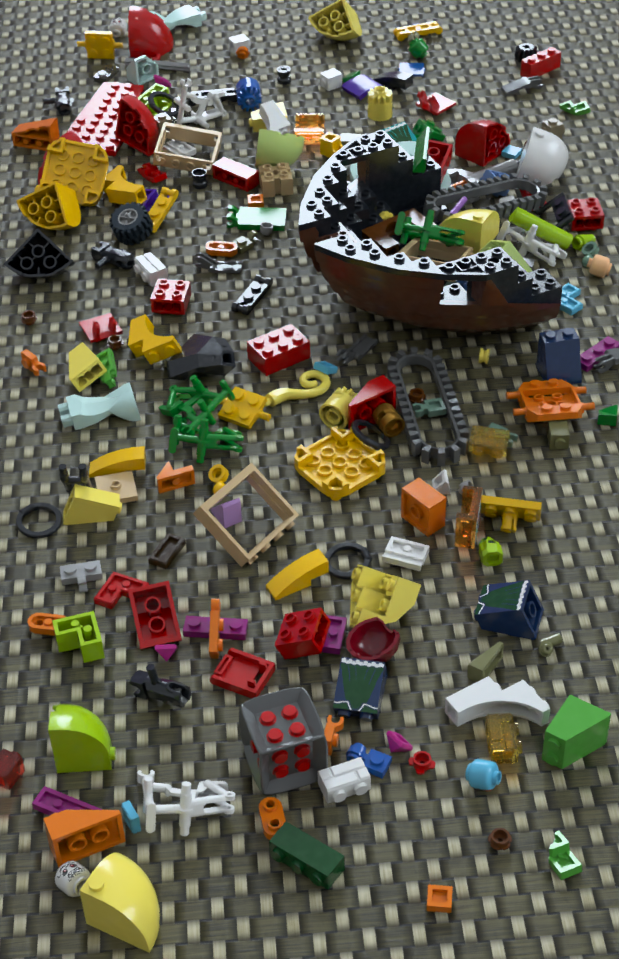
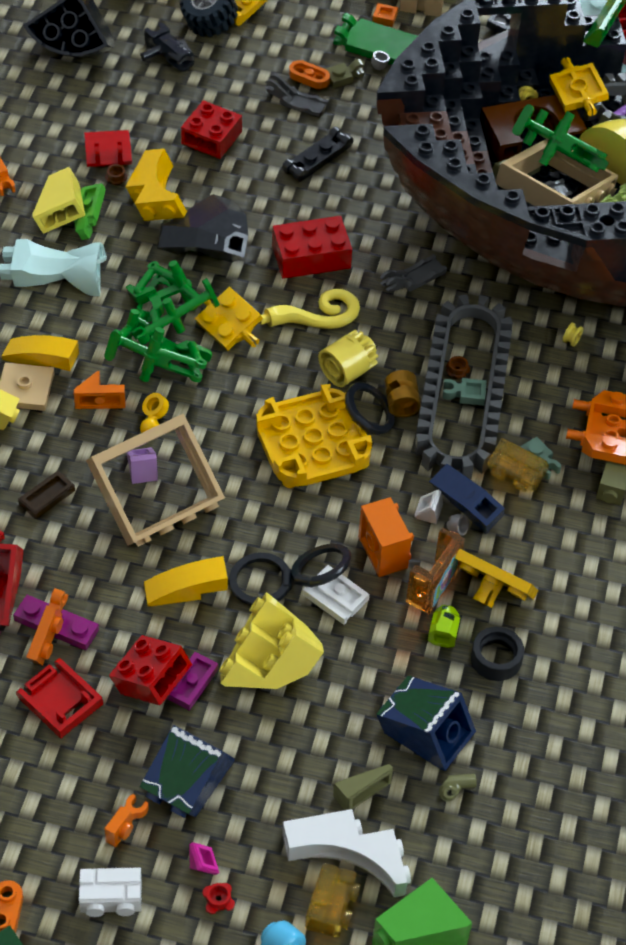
camera: 15 degrees right, 10 degrees up
reddish brown plate [21,310,37,325] -> none
white brick [133,252,168,287] -> none
dark grey piece [239,687,328,795] -> none
medium azure tile [313,361,338,375] -> none
dark red cylinder [346,617,400,663] -> none
blue plate [346,743,392,779] -> none
red slope [348,375,396,430] -> none
none -> black piece [291,544,351,588]
none -> dark blue slope [429,464,505,534]
none -> black tyre [471,626,524,681]
none -> yellow plate [549,57,609,116]

